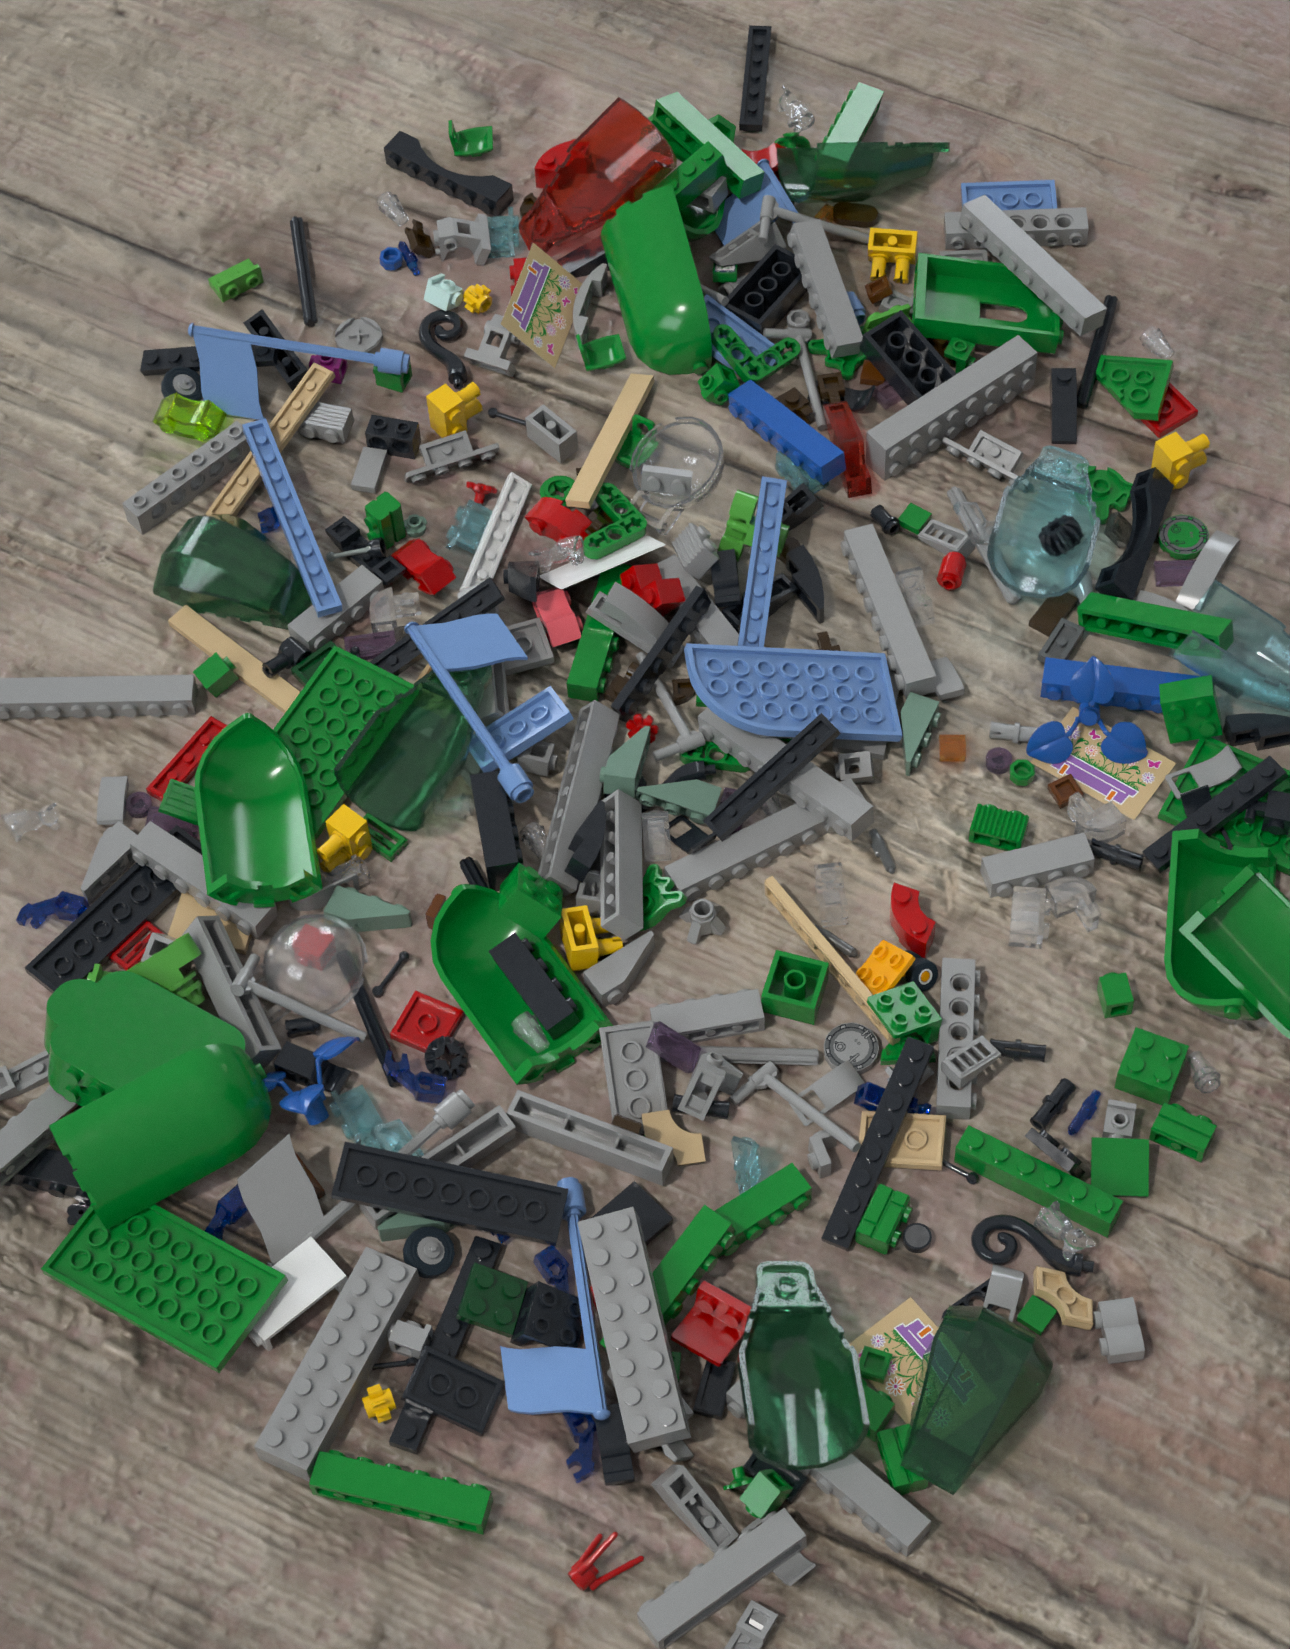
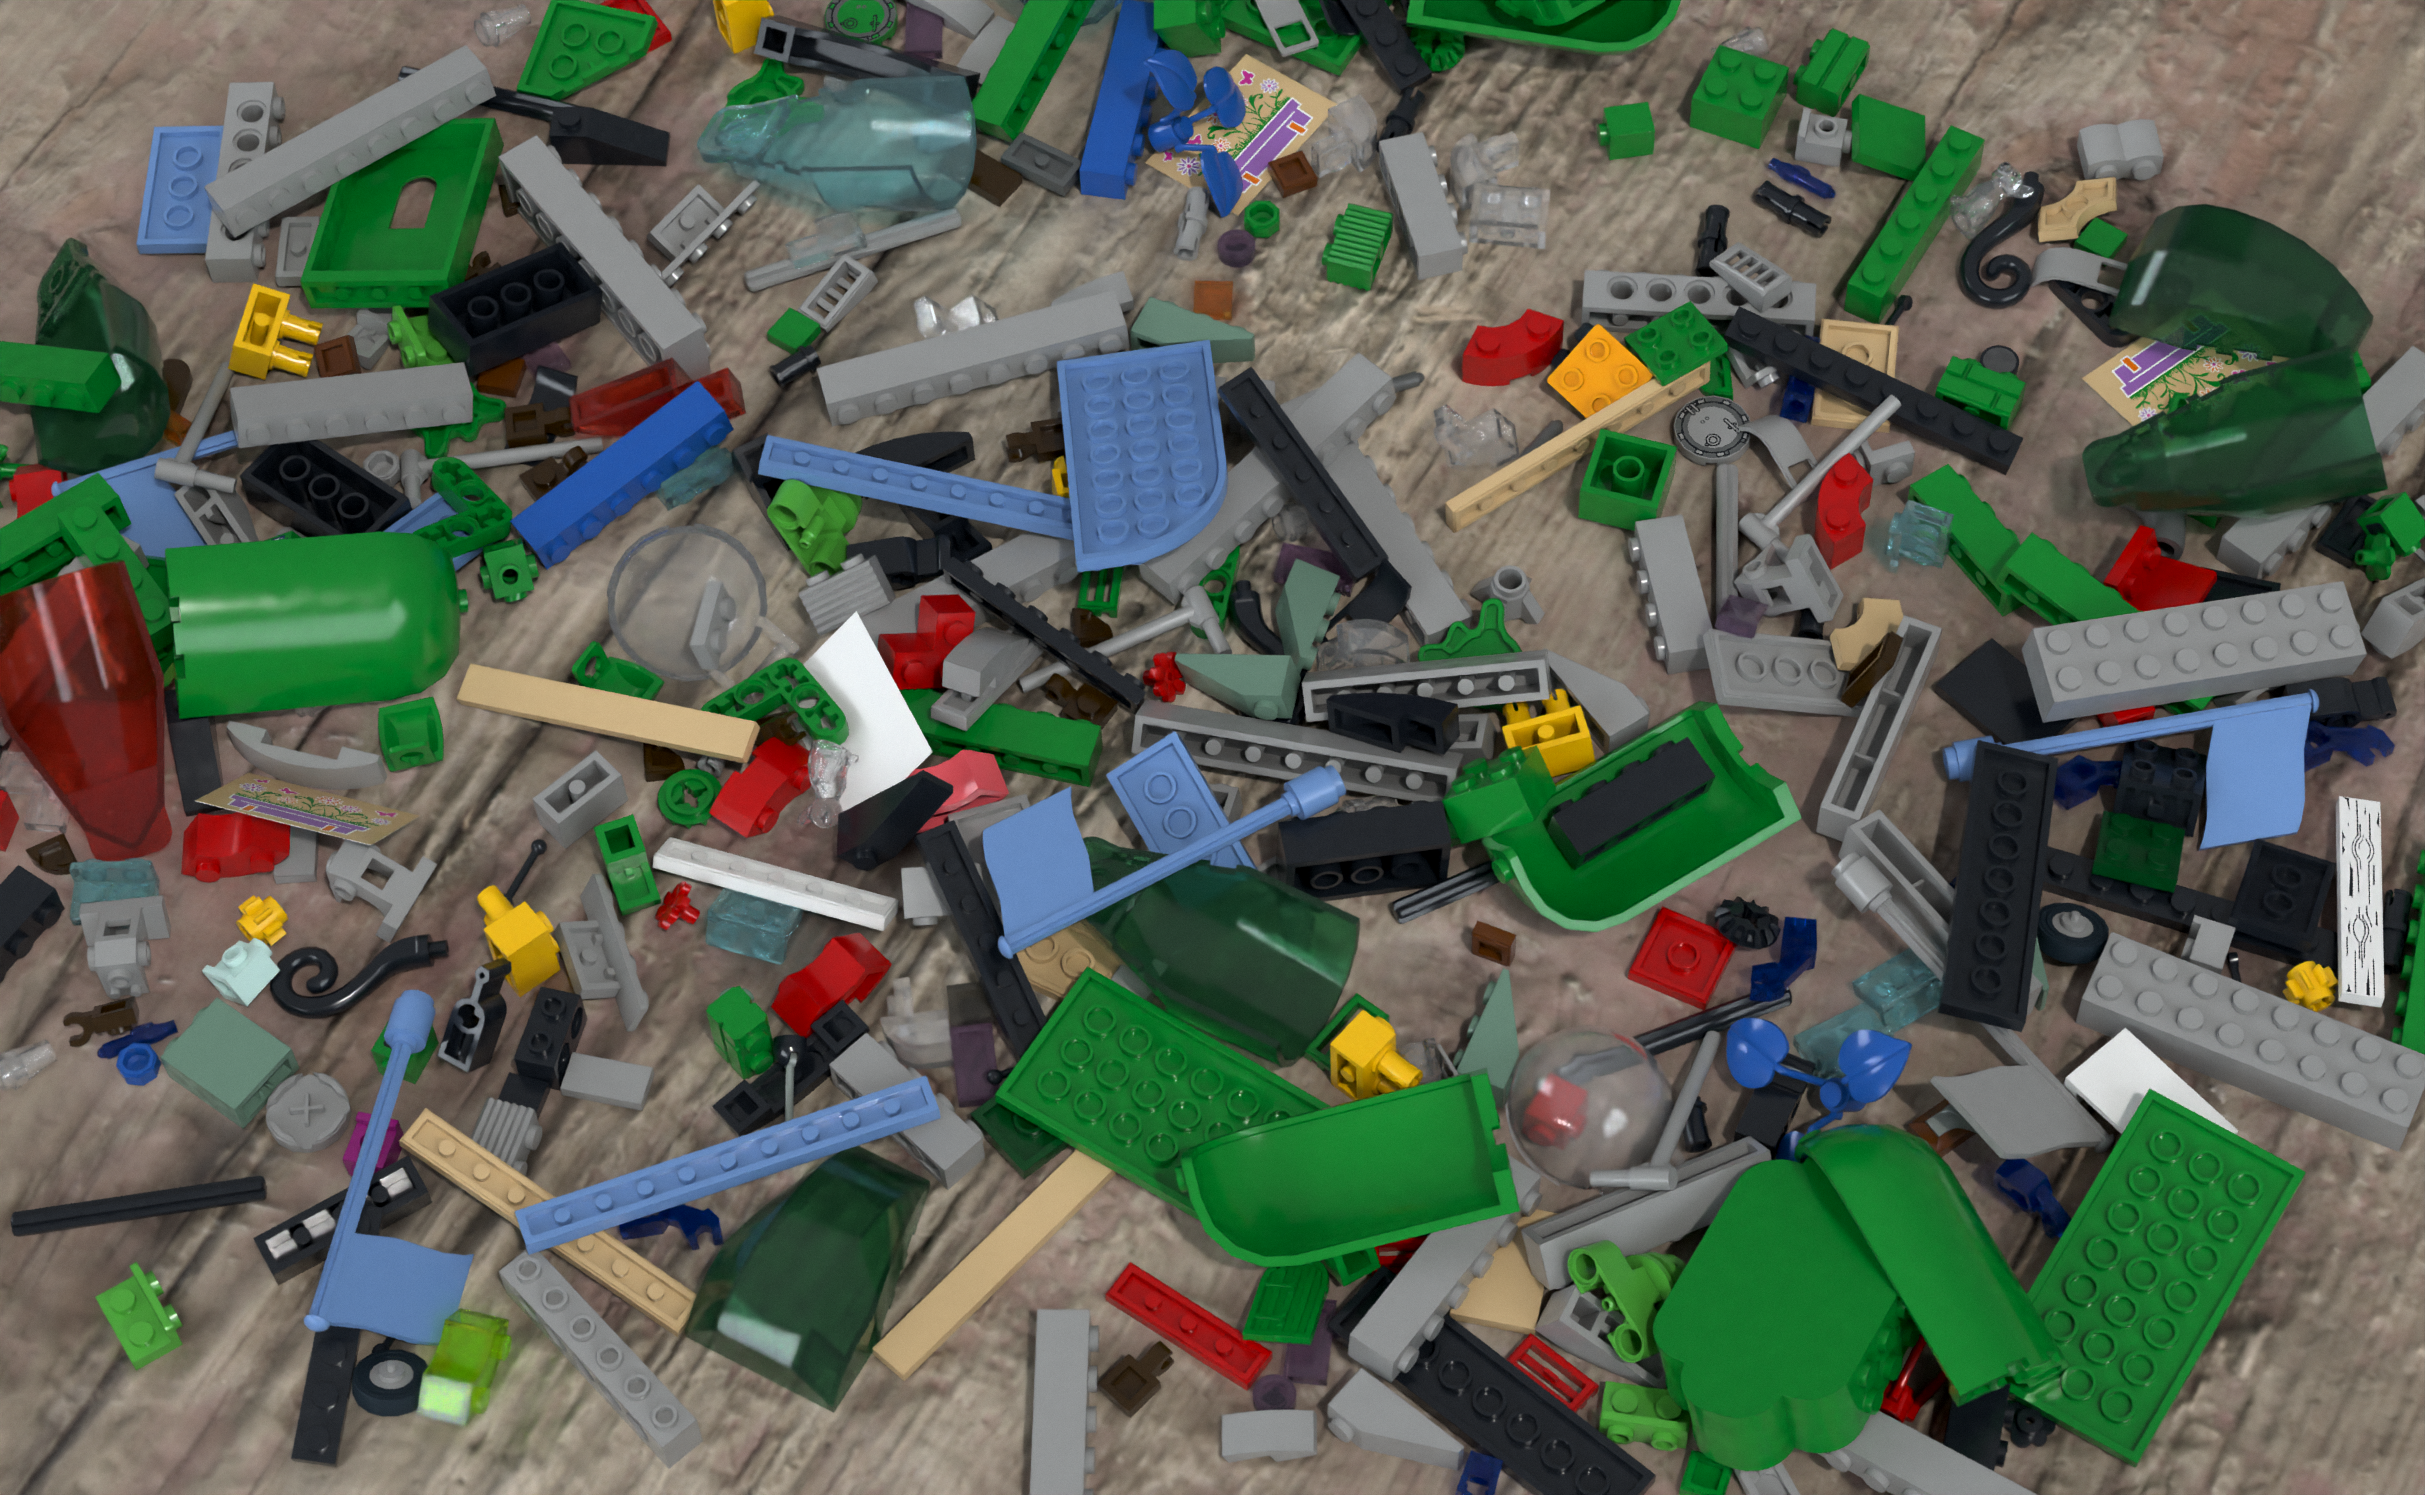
camera: 90 degrees left, 0 degrees up
green brick [193,652,239,698] -> none
black pin [262,637,312,678] -> none
black hinge [372,951,409,998] -> none
clear cone [511,1011,550,1053] -> none
red brick [937,552,967,590] -> none
green bracket [944,337,977,374] -> none
black plate [1025,1128,1085,1179] -> none
black gear [1038,515,1084,557] -> none
none -> sand green brick [160,997,299,1129]
none -> black piece [437,957,511,1072]
none -> black tile [498,1072,551,1119]
none -> green brick [594,814,661,916]
none -> dark brown plate [1098,1341,1174,1418]
none -> red brick [1814,453,1874,570]
none -> white tile [2336,796,2385,1008]
none -> black pin [2383,889,2413,975]

